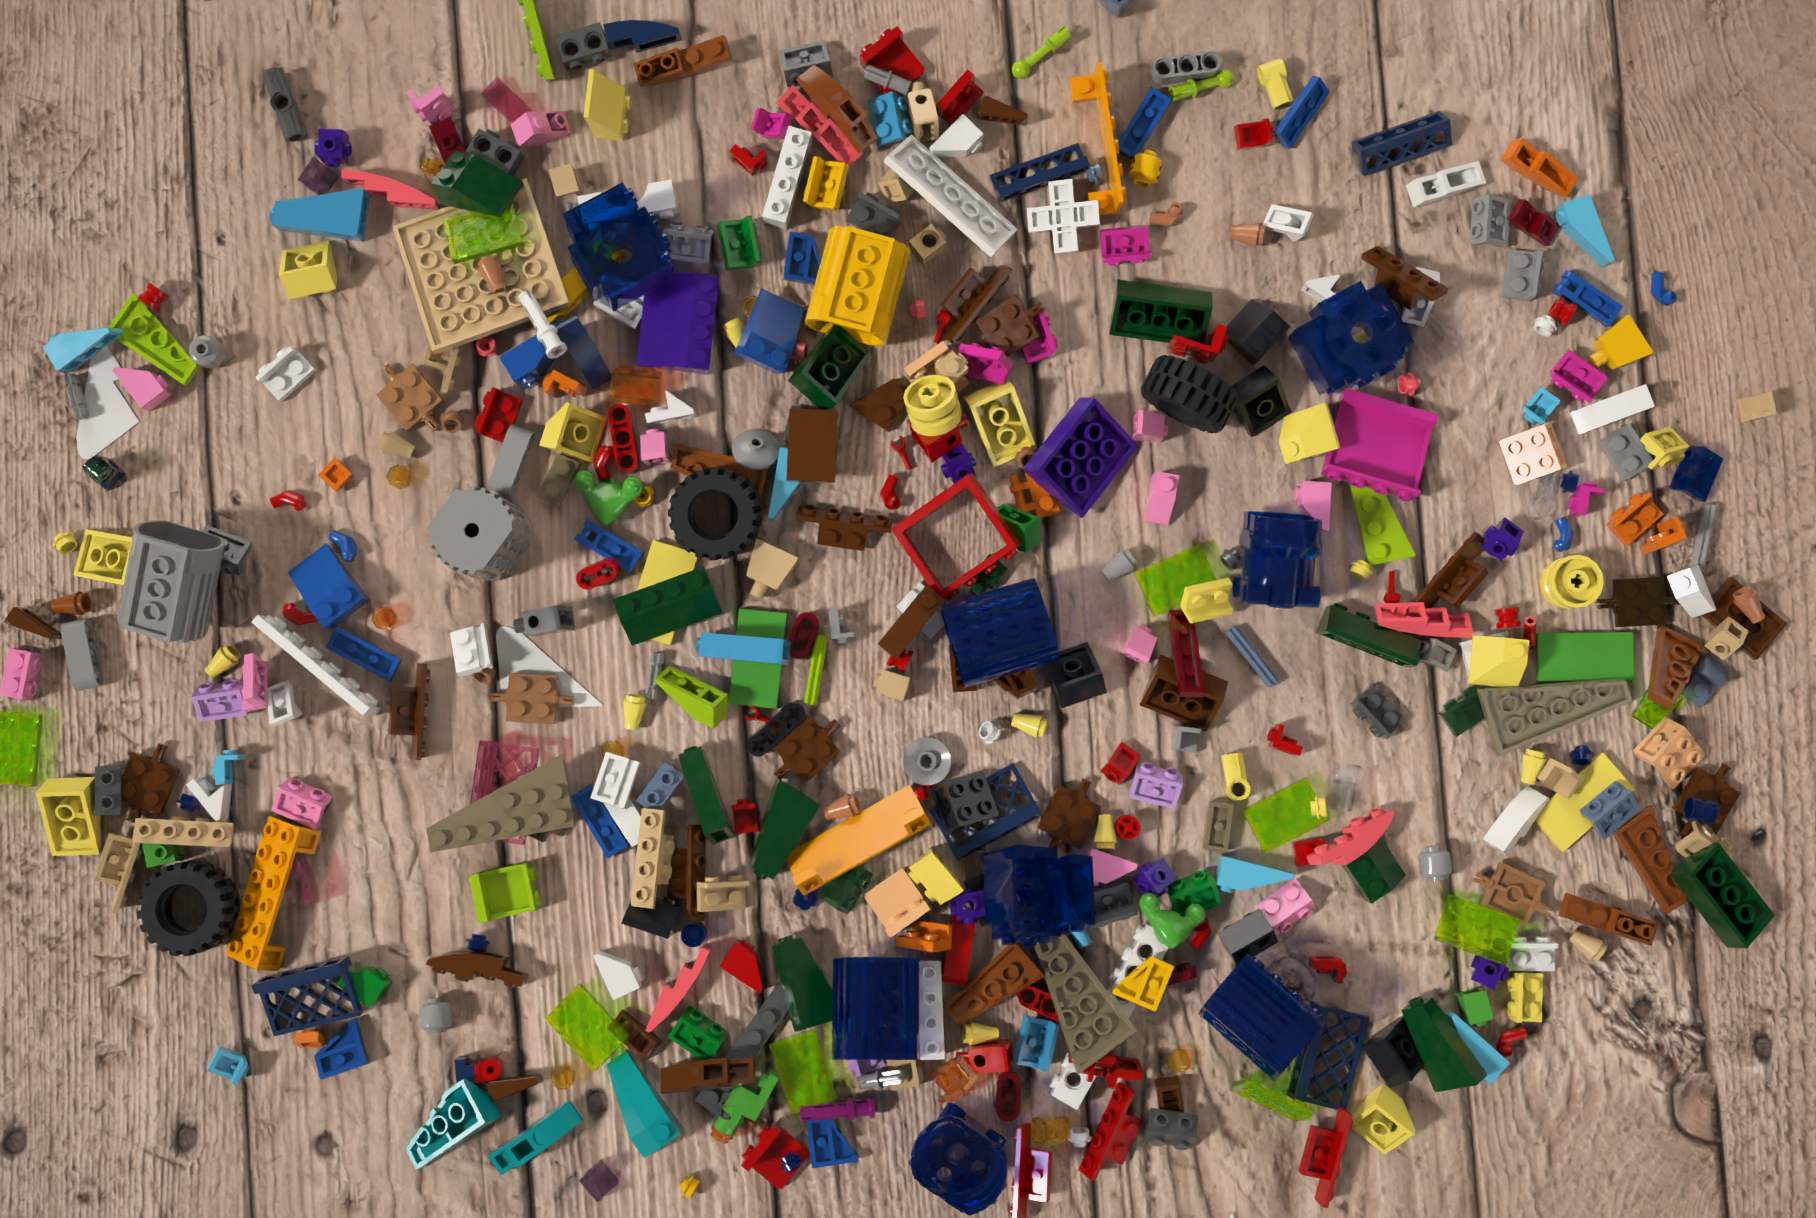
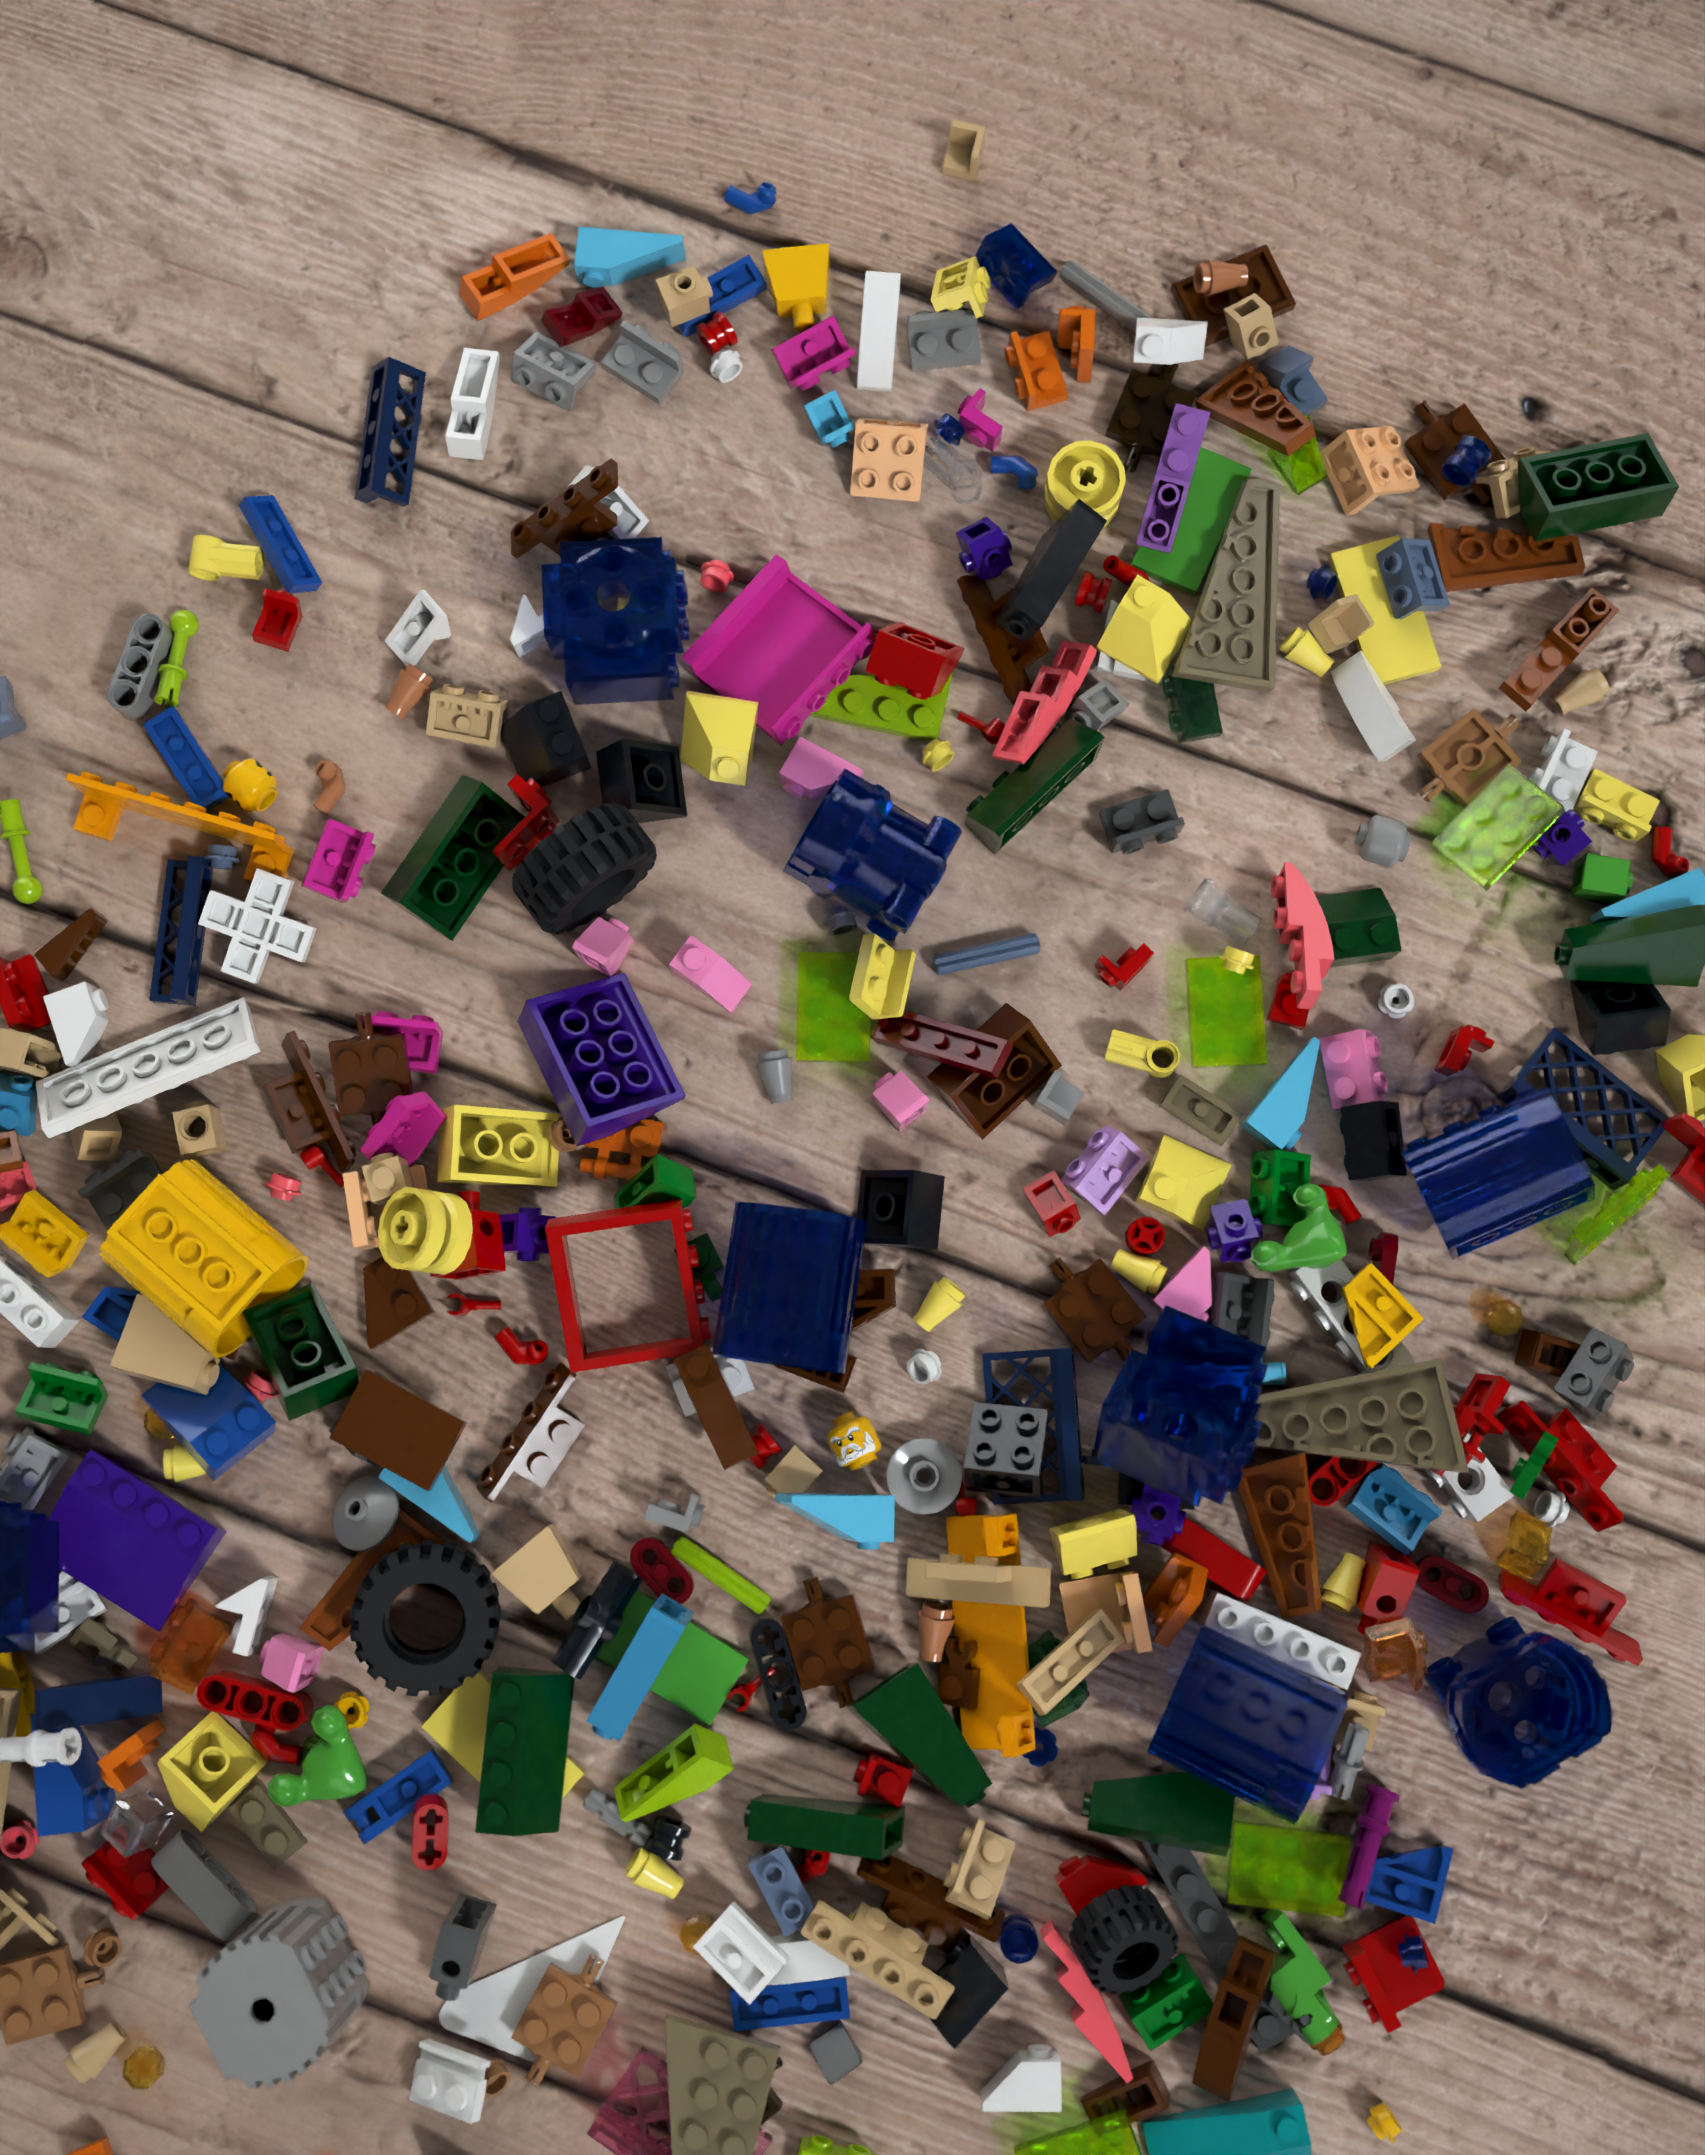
camera: 60 degrees left, 5 degrees down
none -> dark tan plate [67,1617,137,1678]
none -> clear panel [100,1791,173,1857]
none -> tan slope [110,1294,220,1395]
none -> tan bracket [426,684,509,748]
none -> black piece [551,1561,643,1680]
none -> black wheel [645,1815,692,1861]
none -> tan brick [656,264,713,327]
none -> medium azure slope [776,1493,895,1549]
none -> red arm [795,1849,831,1884]
none -> dark grey slope [809,2021,863,2085]
none -> yellow head [826,1412,881,1471]
none -> red slope [865,622,965,700]
none -> tan bracket [906,1554,1051,1608]
none -> reddish brown plate [938,1636,980,1710]
none -> black slope [996,499,1107,643]
none -> tan plate [1016,1609,1125,1716]
none -> black tyre [1069,1885,1179,1995]
none -> light yellow slope [1134,1135,1232,1232]
none -> medium lavender slope [1136,403,1211,554]
none -> white plate [1378,983,1414,1019]
none -> green plate [1508,1431,1559,1500]

